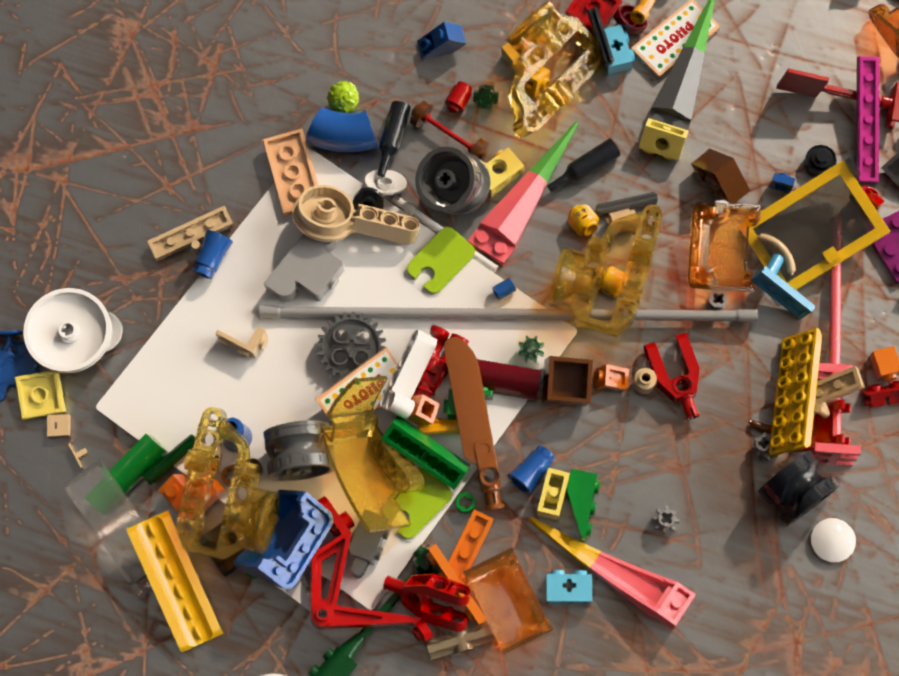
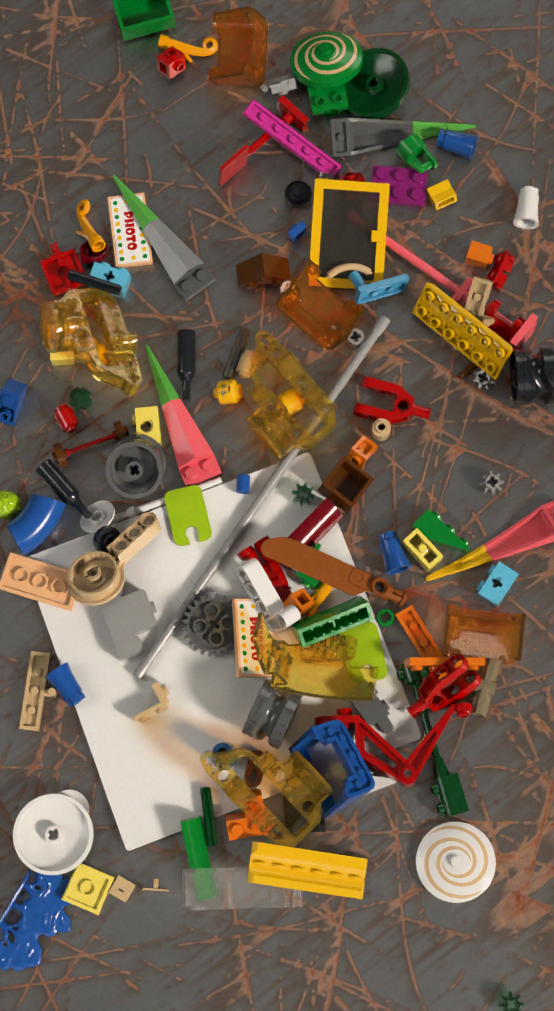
camera: 60 degrees left, 5 degrees up
light yellow brick [638,118,689,161] -> none

